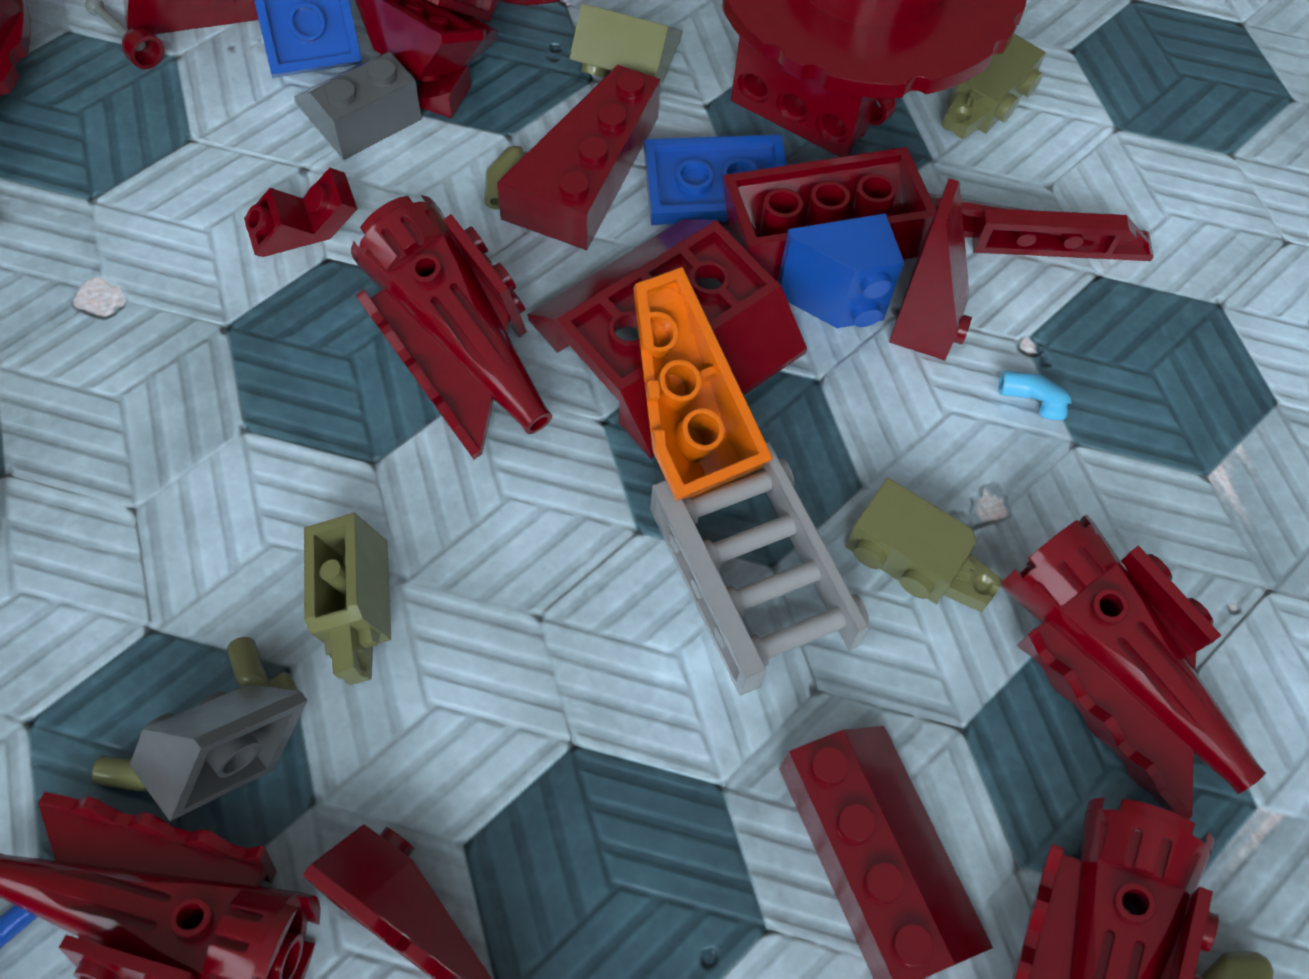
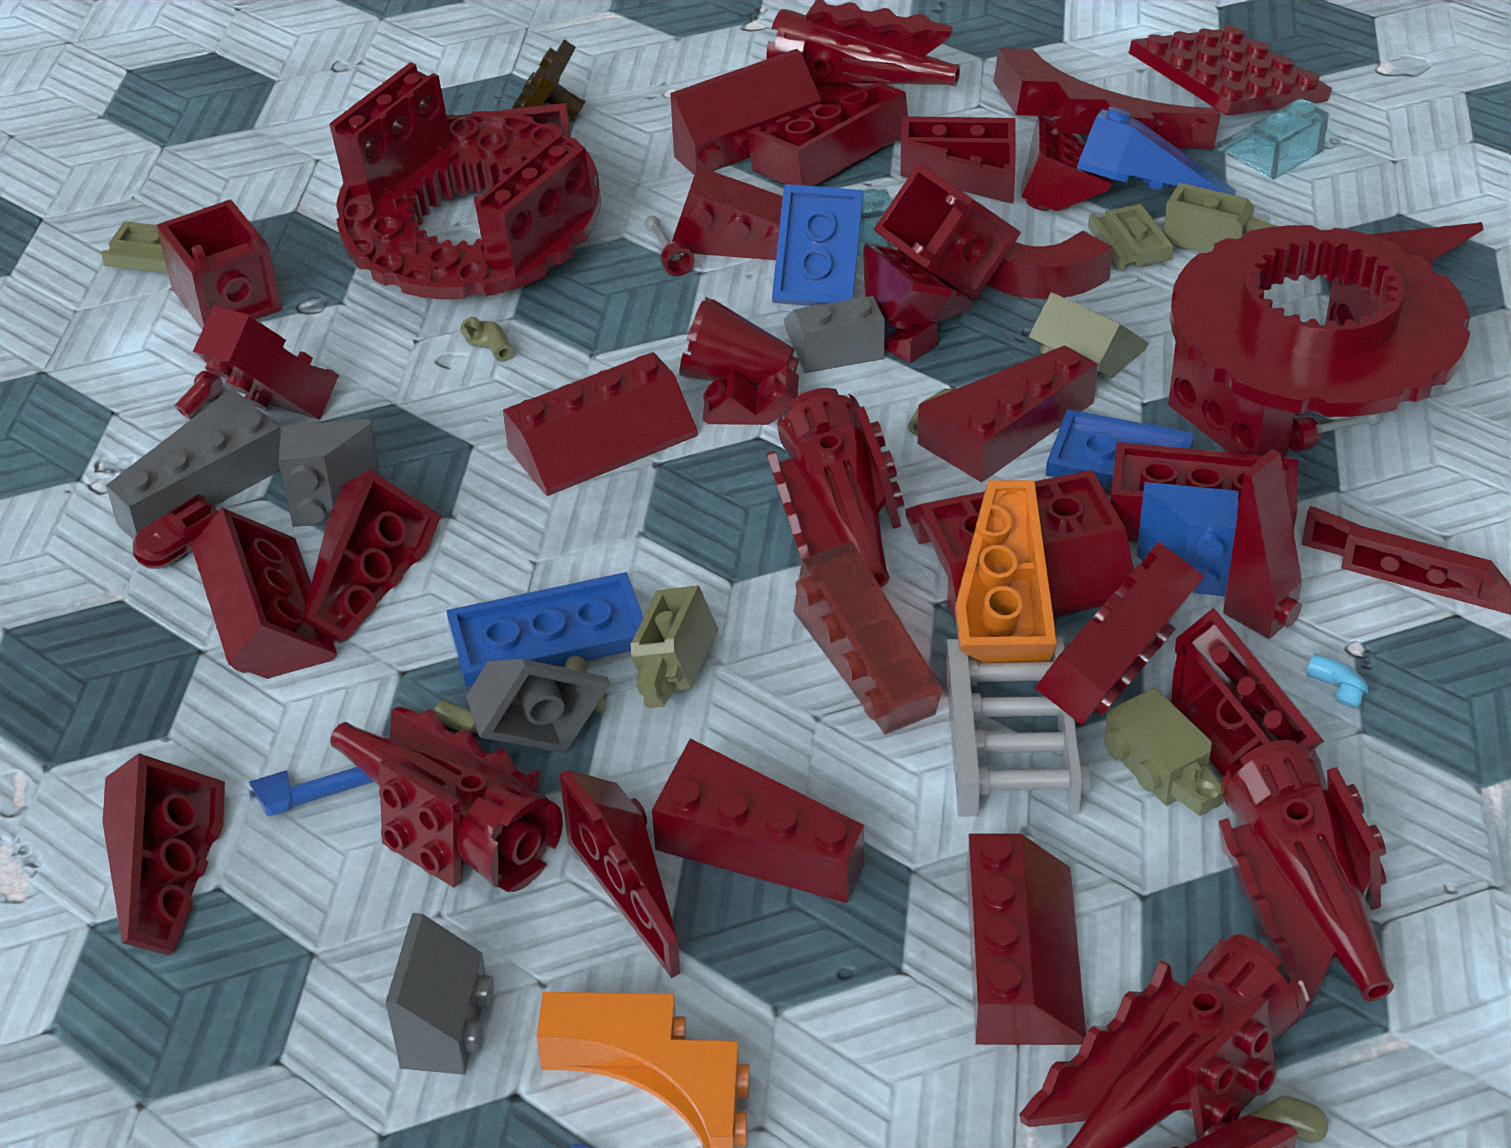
camera: 30 degrees right, 20 degrees down
olive hinge [941,34,1046,139] -> none
none -> blue plate [446,572,643,687]
none -> dark red slope [503,352,698,496]
none -> dark red wedge [652,738,864,903]
none -> dark red cone [679,297,799,386]
none -> clear red wedge [793,541,942,735]
none -> dark red wedge [1035,541,1205,725]
none -> dark red wedge [1171,608,1324,777]

